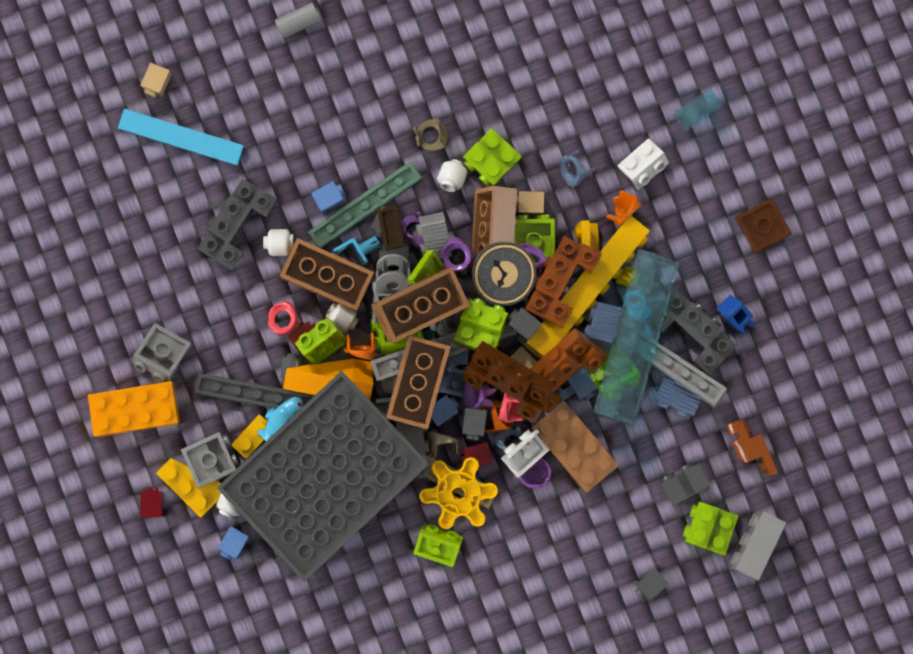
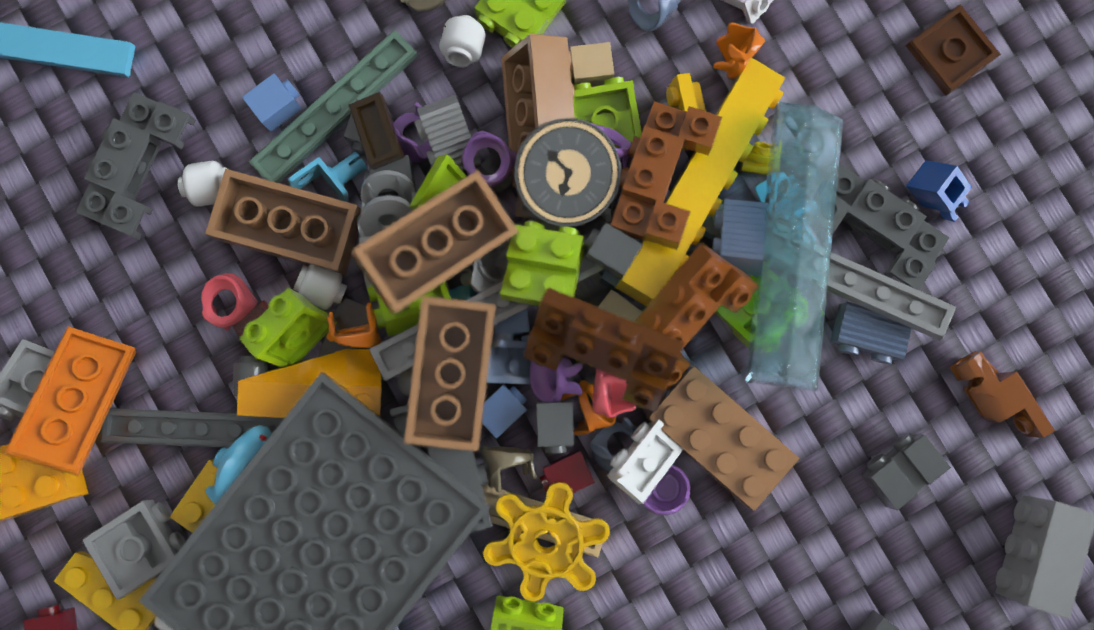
camera: 10 degrees left, 0 degrees up
sand blue brick [559,367,597,402] -> none
lime plate [683,501,739,556] -> none
none -> orange tile [5,326,136,477]

